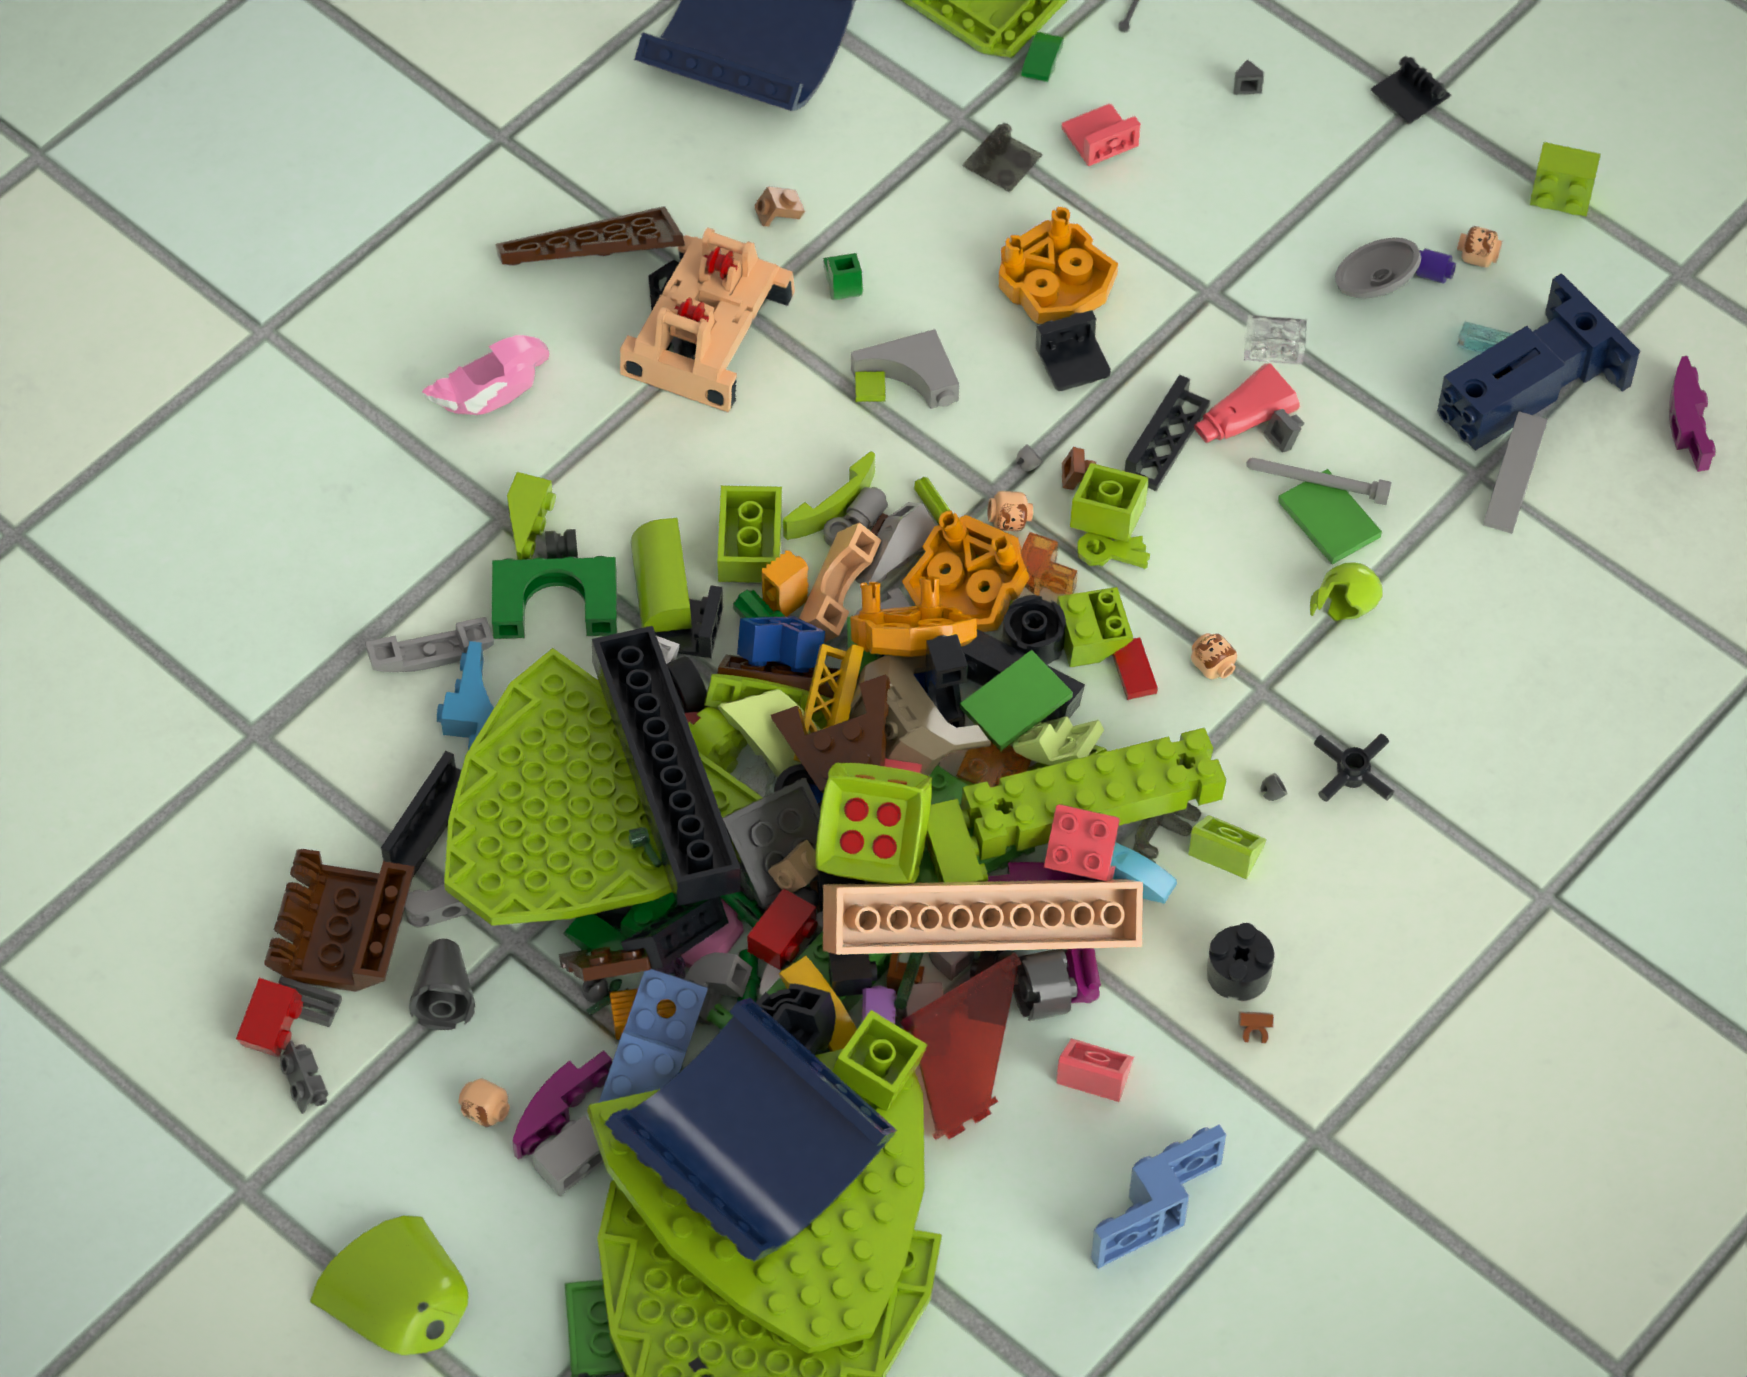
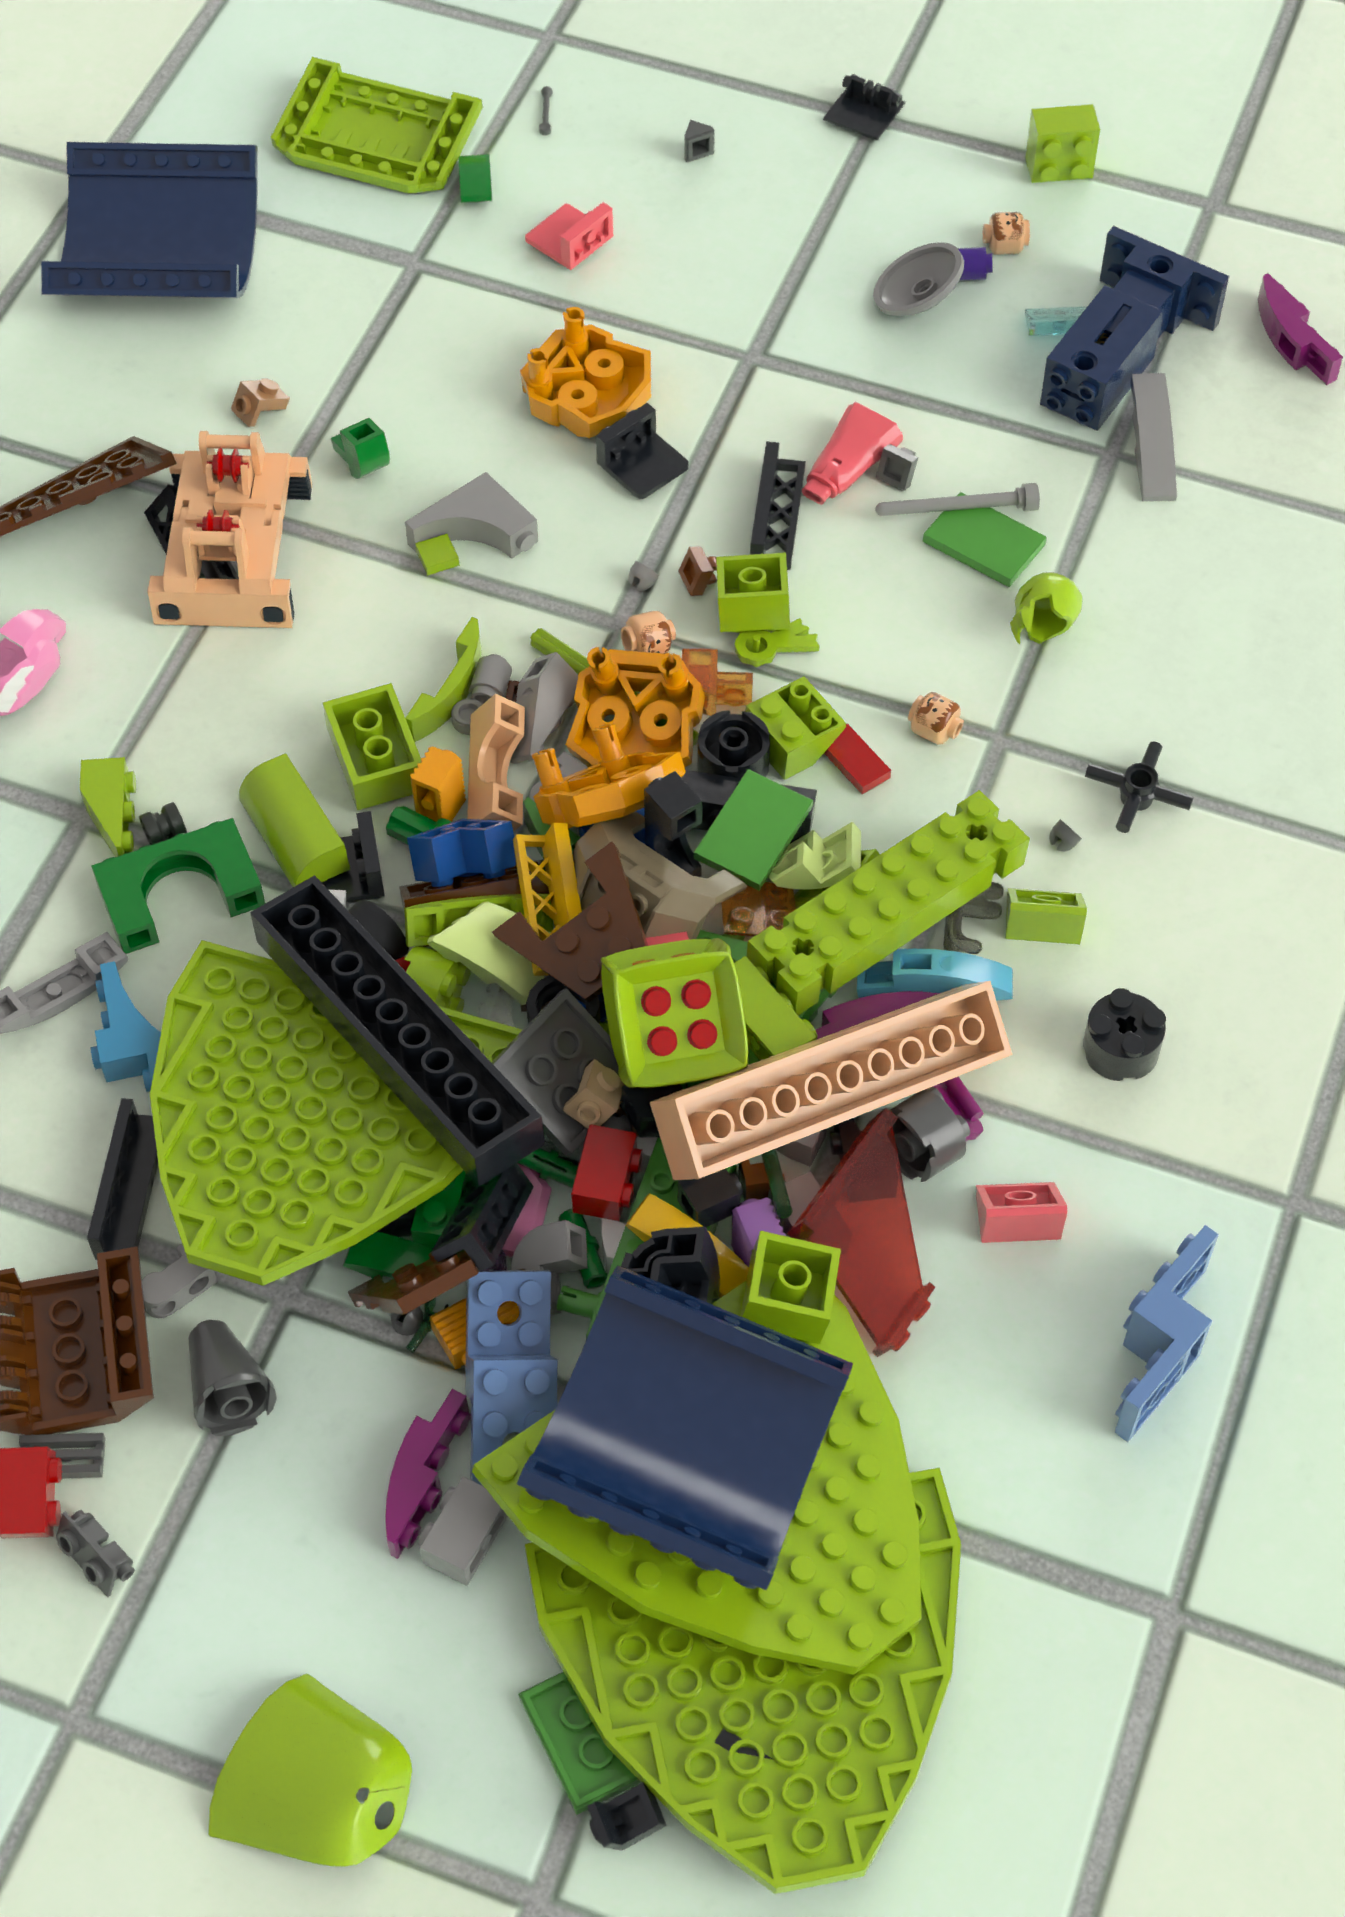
camera: 20 degrees left, 0 degrees up
light nougat head [459,1078,510,1127] -> none
clear green hand [628,827,662,868] -> none
clear smoke hinge [963,123,1042,192] -> none
coral bracket [1044,804,1120,881] -> none
dark orange tile [1238,1011,1274,1043] -> none
clear brick [1244,315,1307,364] -> none

